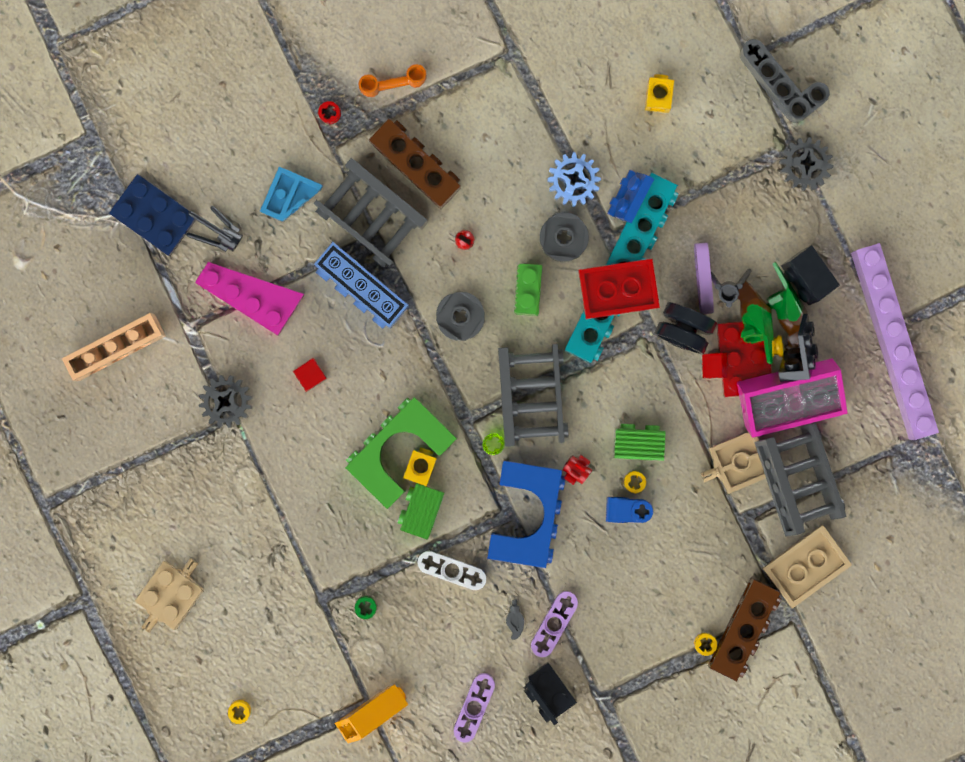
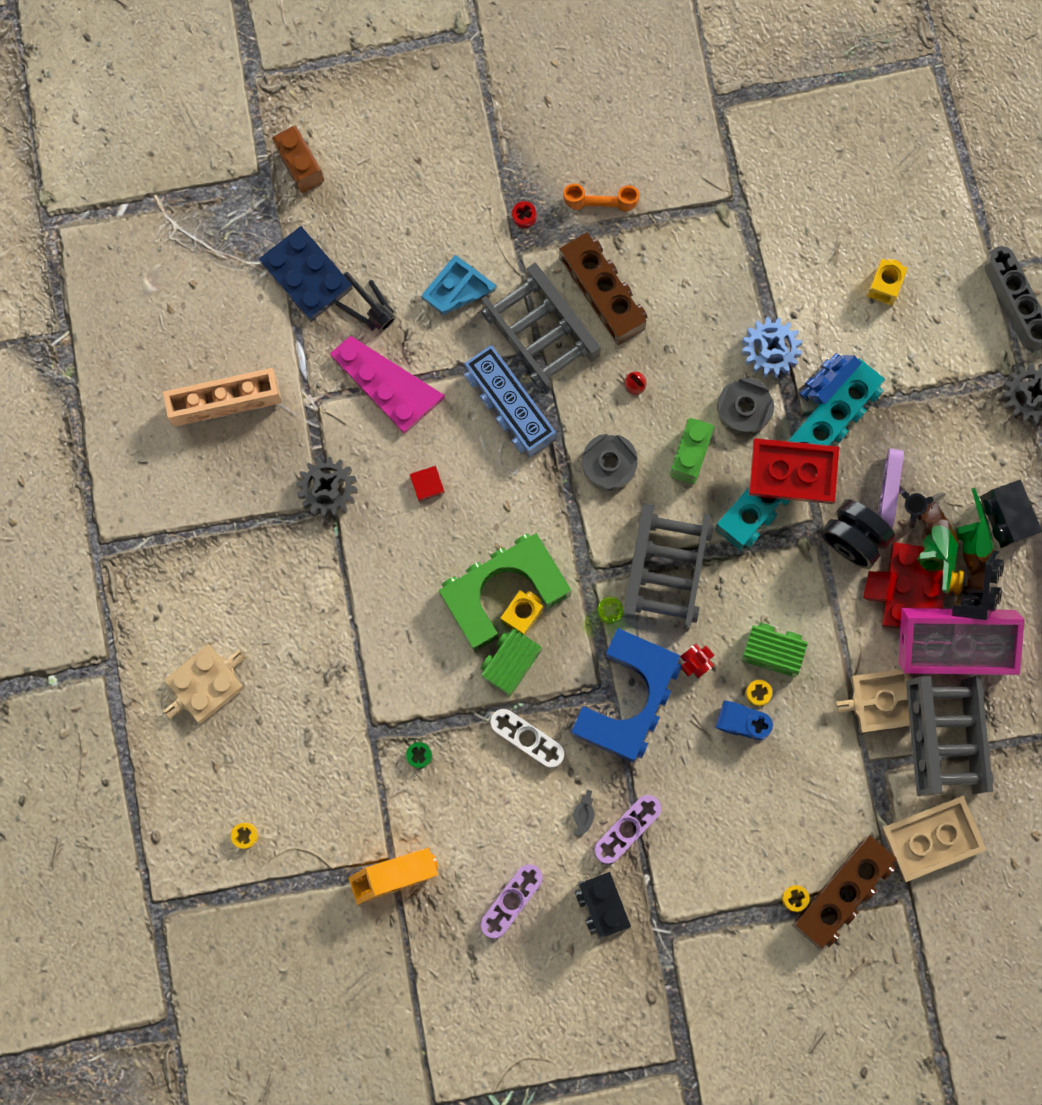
camera: 15 degrees right, 10 degrees down
none -> dark orange brick [272,126,325,193]

